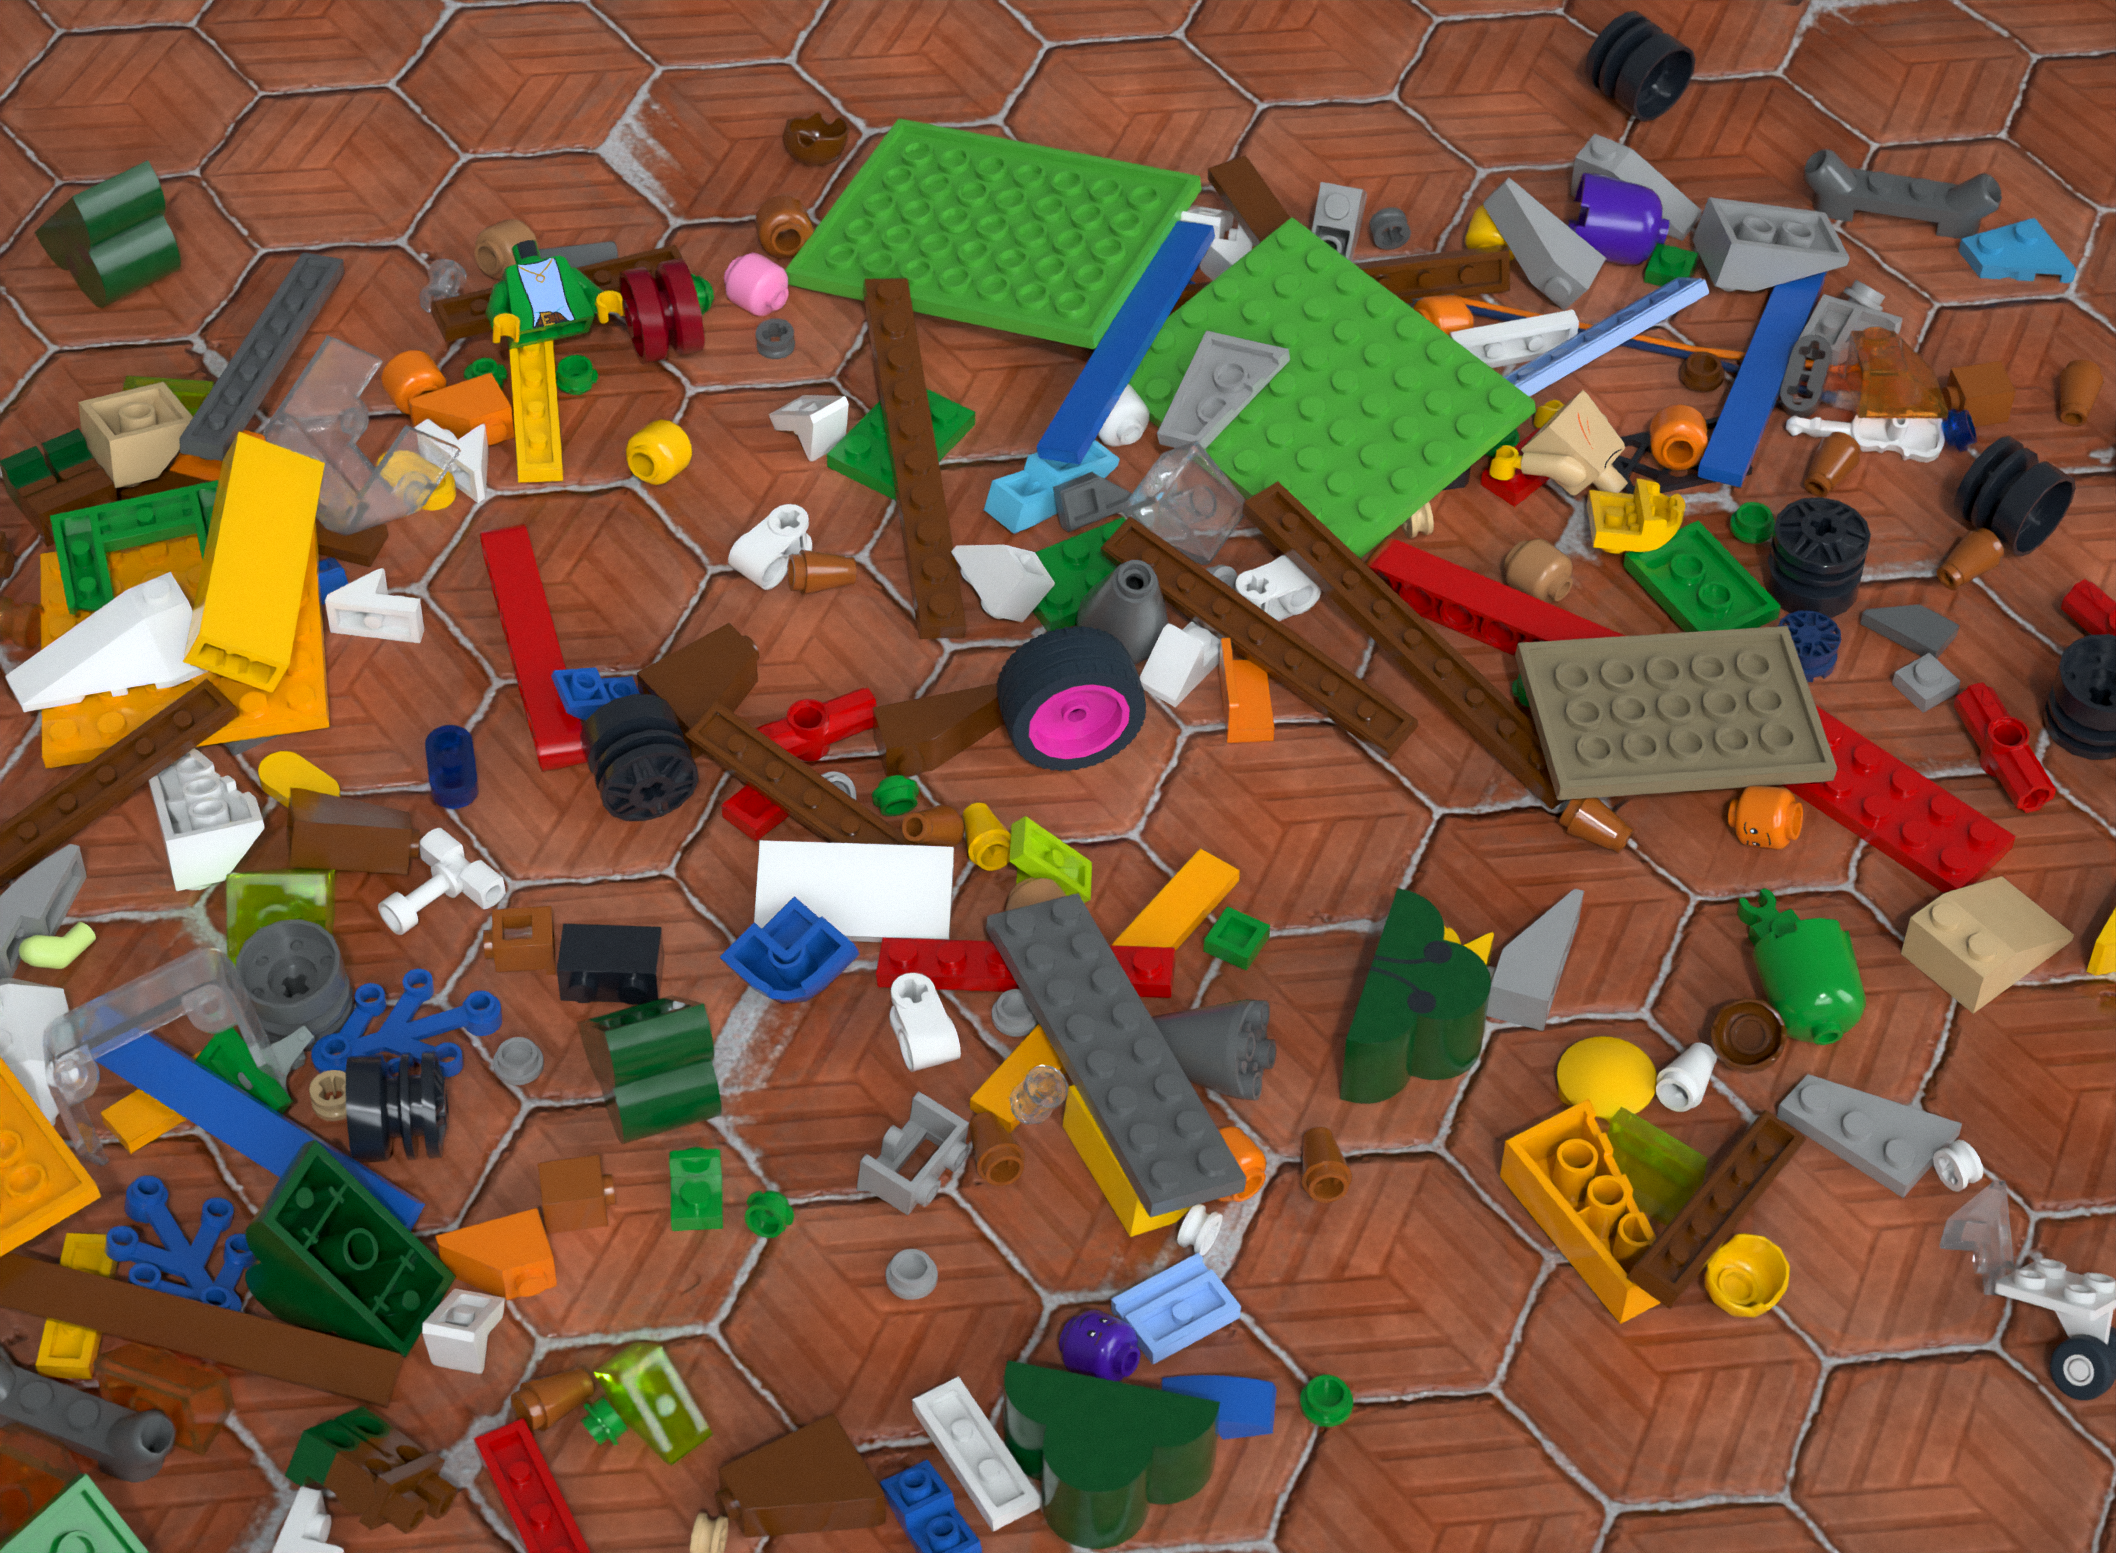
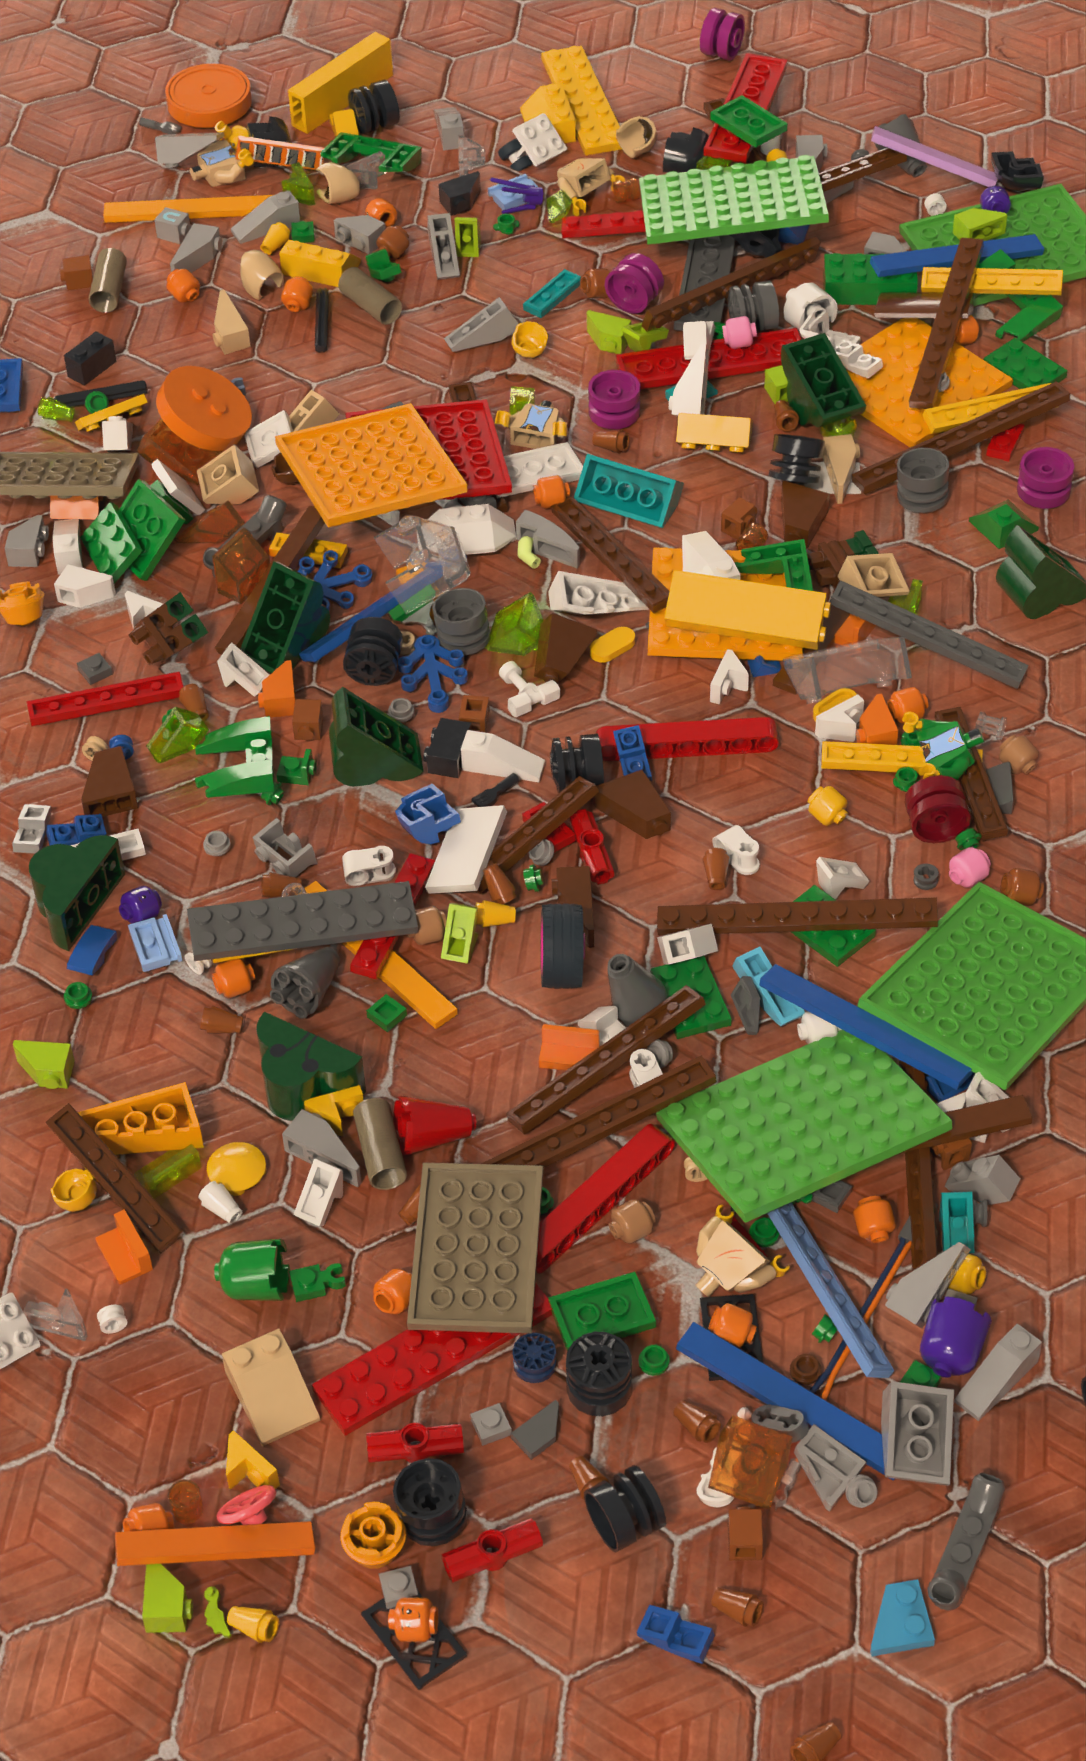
camera: 105 degrees right, 0 degrees up
clear blue plate [425,725,479,809] -> none
clear slope [1120,440,1246,565] -> none
light grey wing [1157,331,1290,454] -> none
white plate [1450,310,1579,368] -> none
yellow slope [1587,479,1685,554] -> none
reddish brown hair [1710,997,1787,1074] -> none
light grey wing [1777,1074,1962,1198] -> none
clear blue plate [1941,408,1977,452] -> none
none -> lime slope [13,1040,75,1089]
none -> orange panel [96,1209,153,1284]
none -> blue bush [109,734,134,760]
none -> green wedge [195,716,274,798]
none -> white slope [294,1159,343,1226]
none -> dark tan piece [353,1098,407,1190]
none -> red cone [393,1096,476,1155]
none -> white slope [461,730,545,782]
none -> black piece [471,773,519,807]
none -> green plate [811,1314,837,1343]
none -> teal slope [939,1192,975,1253]

